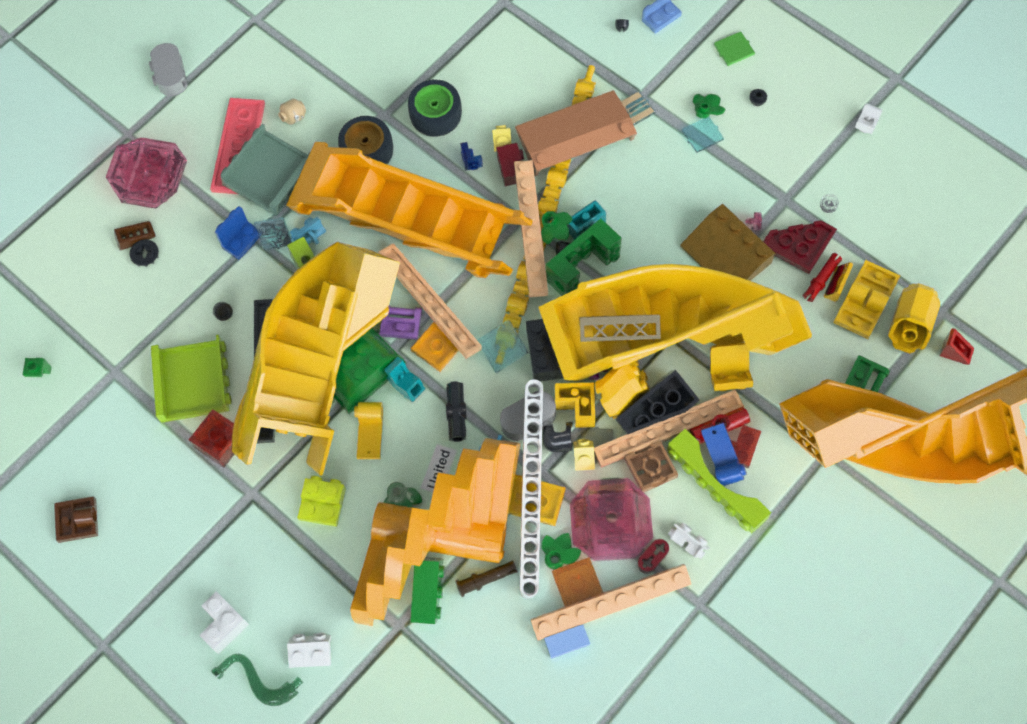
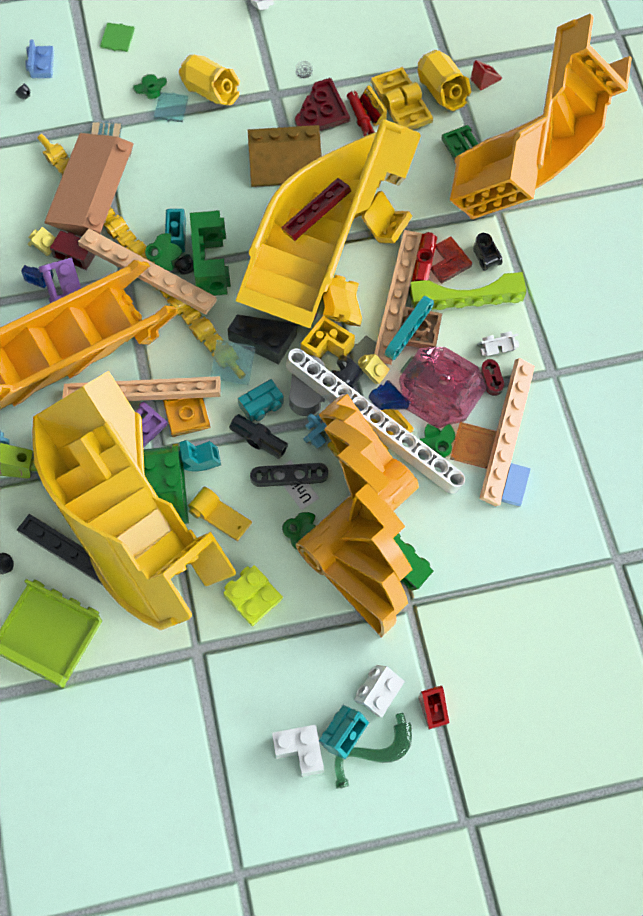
camera: 60 degrees left, 0 degrees up
reddish brown plate [54,496,98,543] -> none
clear red brick [188,409,235,468] -> none
dark brown pin [455,560,517,598] -> none
dark tan fence [579,314,661,342] -> none
black wedge [615,370,700,434] -> none
blue door [701,422,747,486] -> none
clear pink tile [745,212,762,230] -> none
black plate [749,89,767,106] -> none
none -> medium lavender plate [39,257,81,303]
none -> yellow brick [179,54,240,105]
none -> teal brick [238,379,284,422]
none -> black beam [250,463,329,487]
none -> dark red plate [281,178,352,241]
none -> teal brick [319,705,369,759]
none -> clear blue wing [368,380,411,410]
none -> teal beam [385,296,434,360]
none -> red slope [418,685,450,729]
none -> black piece [473,232,503,271]

